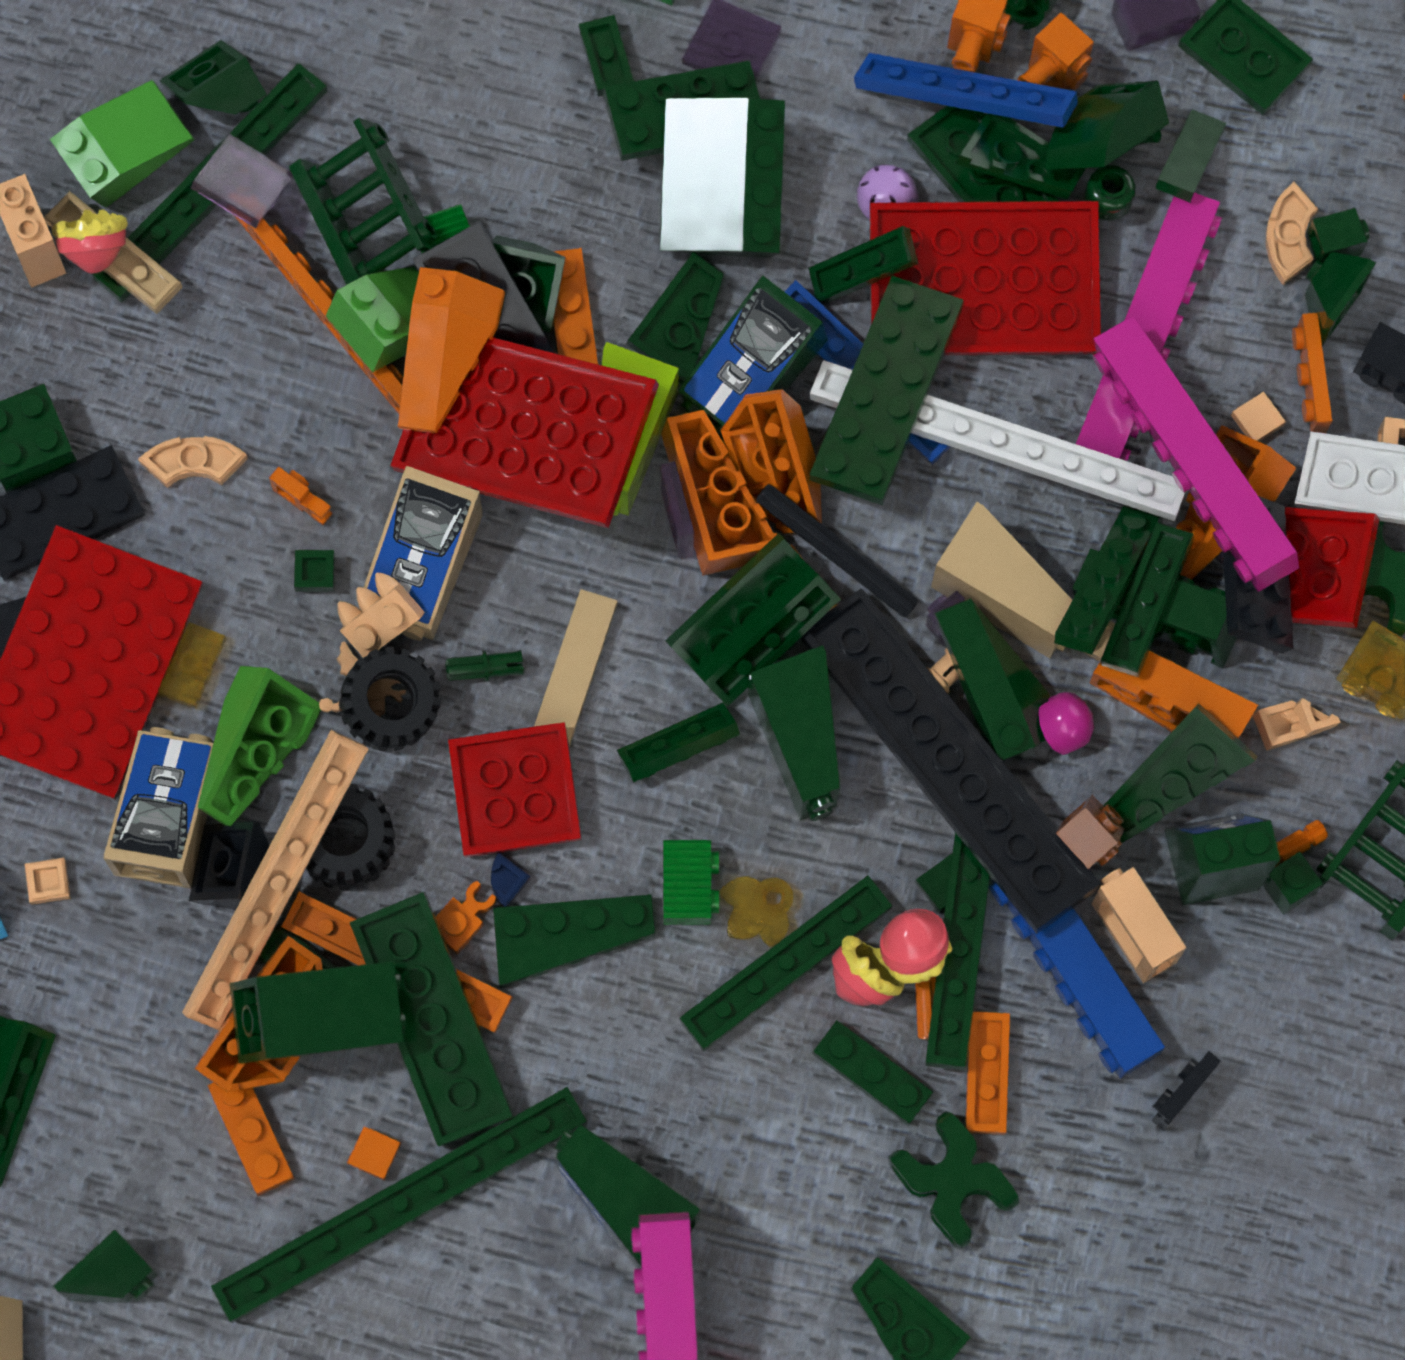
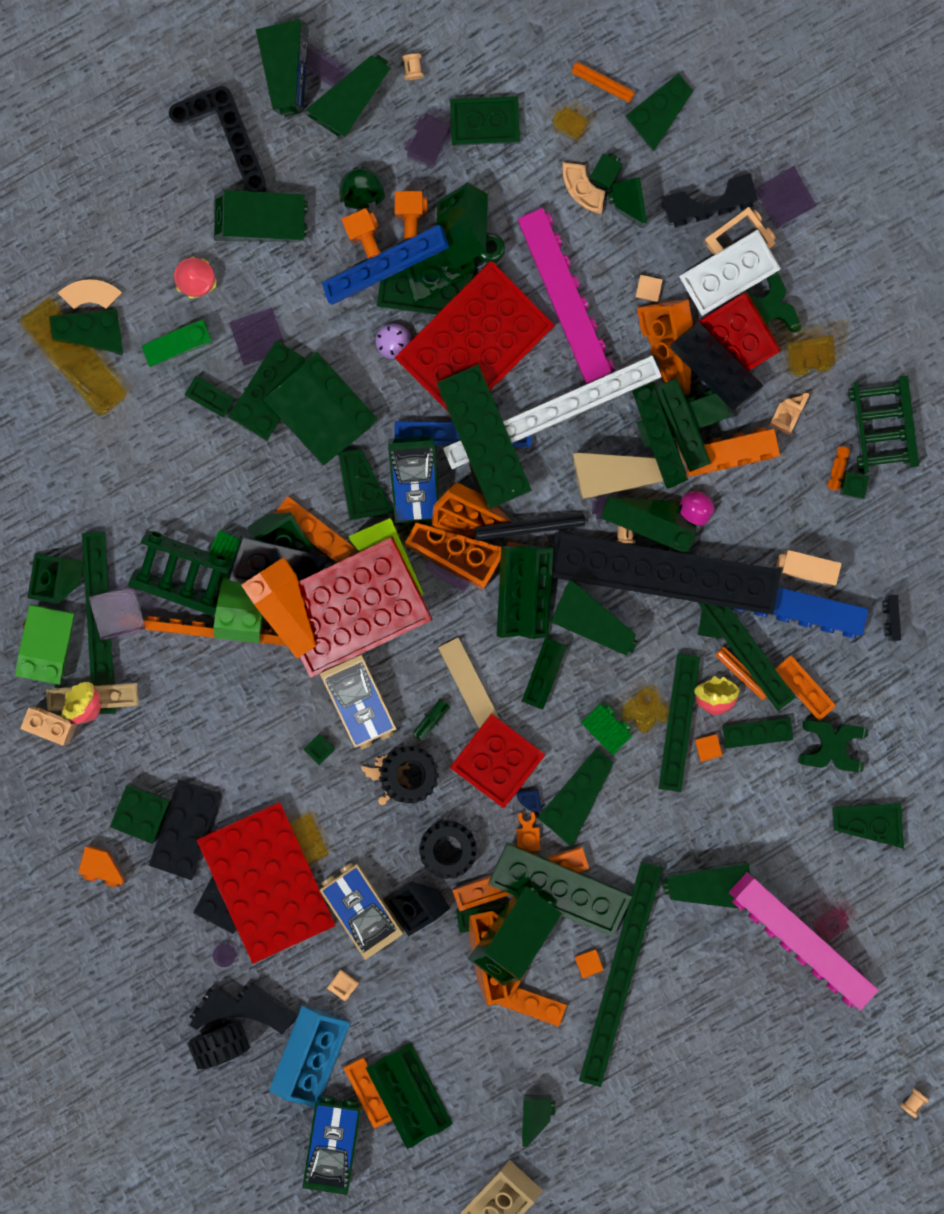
camera: 45 degrees left, 15 degrees up
light nougat tile [138,436,248,488] -> none
light nougat tile [182,730,369,1030] -> none
bright green wedge [198,666,321,826] -> none
orange plate [269,466,333,525] -> none
light nougat plate [337,572,425,658] -> none
dark green tile [808,226,918,305] -> none
coral hair [878,909,952,984] -> none
brick [1056,794,1125,869] -> none
dark pink brick [1093,315,1299,592] -> none
dark green wing [1103,703,1258,843] -> none
dark green tile [1155,109,1226,202] -> none
dark green slope [1164,813,1280,905] -> none
orange plate [1292,313,1332,433] -> none
none -> clear yellow brick [552,106,589,143]
none -> orange tile [695,734,723,762]

